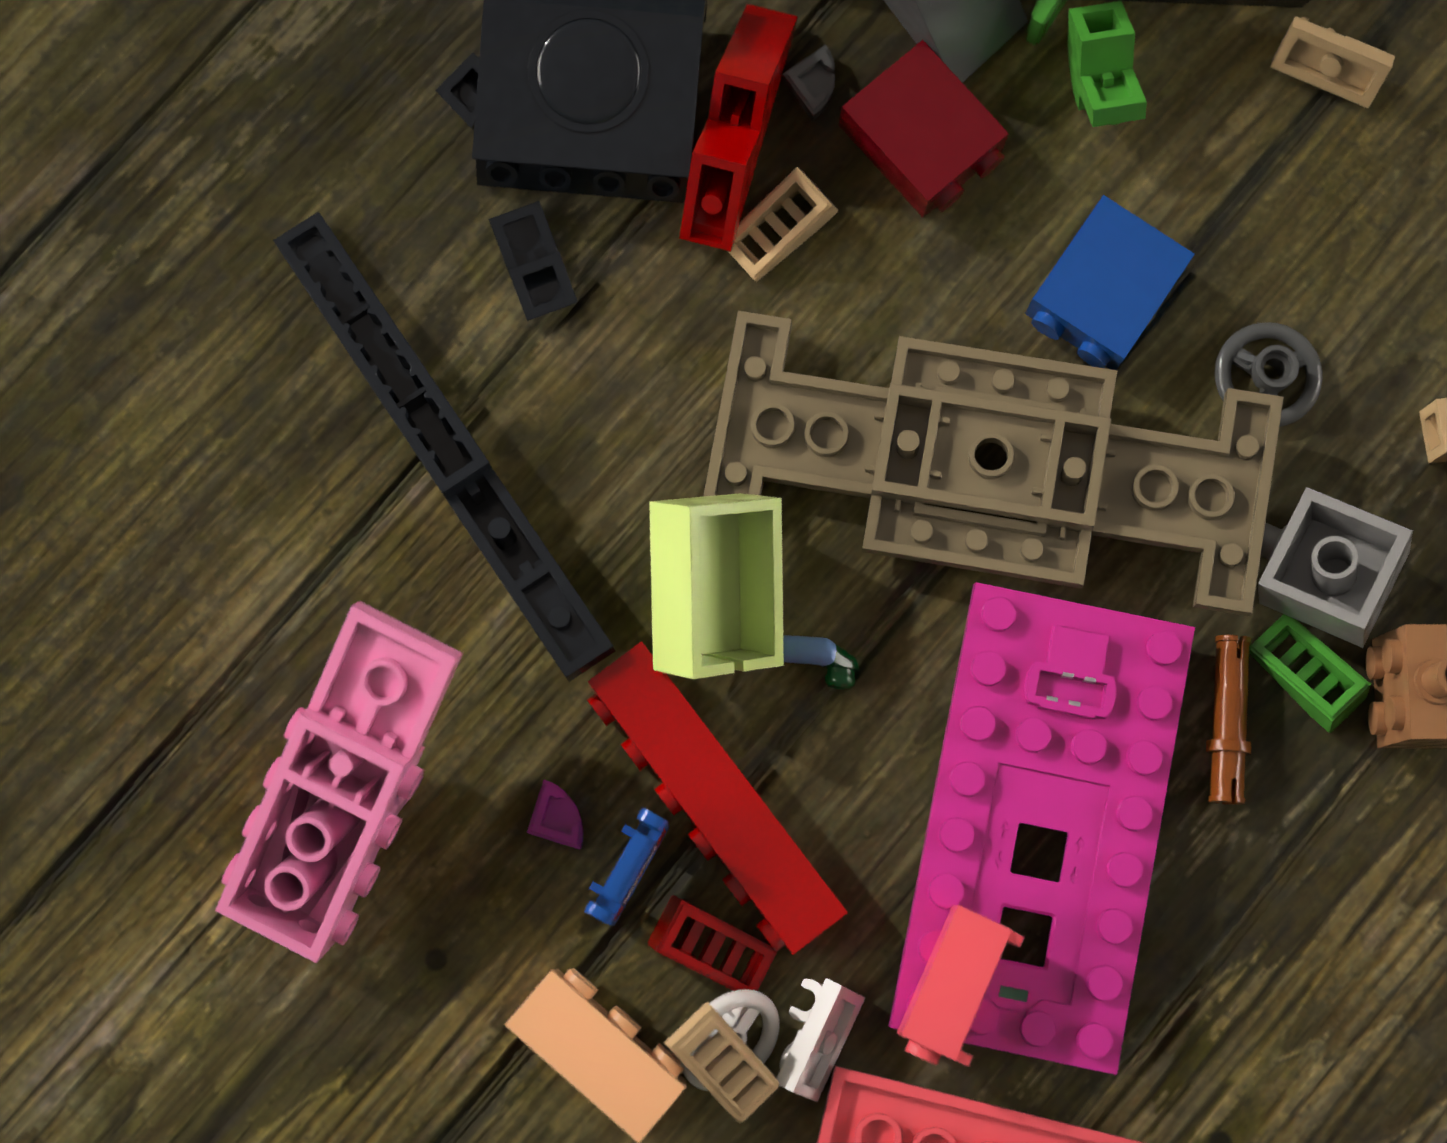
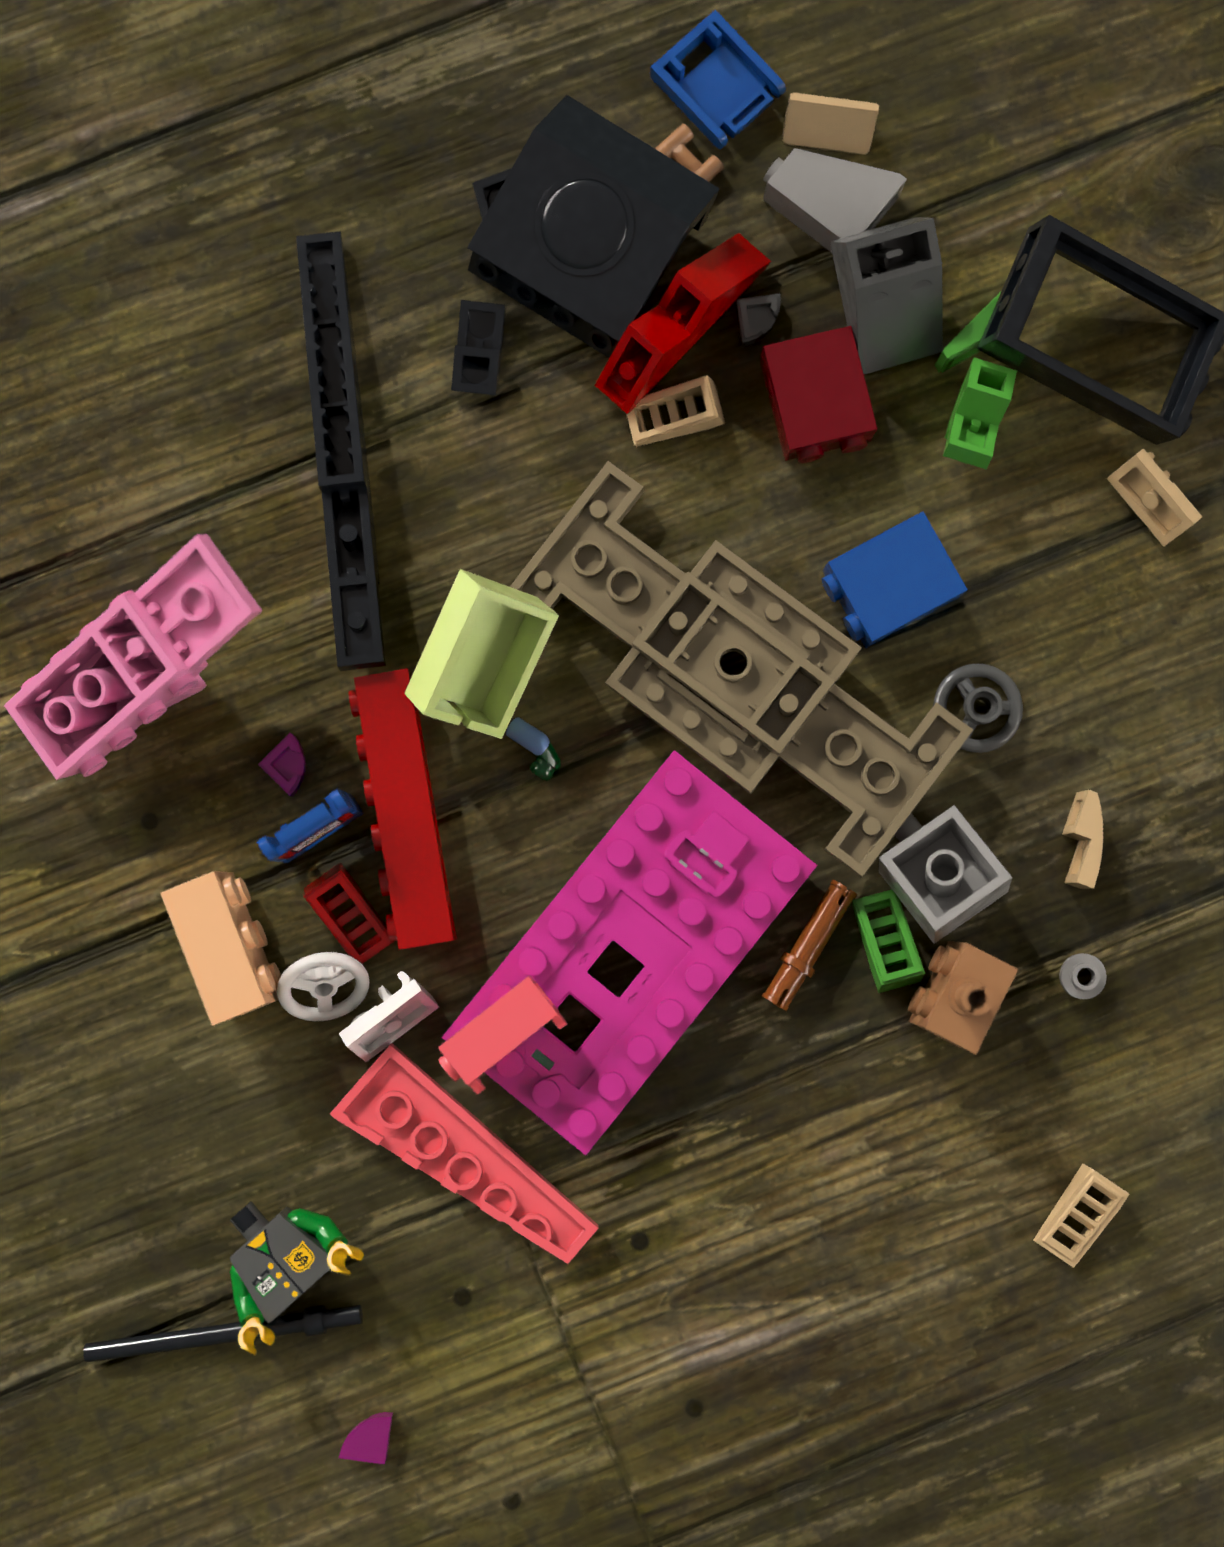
camera: 25 degrees right, 5 degrees up
tan slope [664,1002,779,1123] -> none

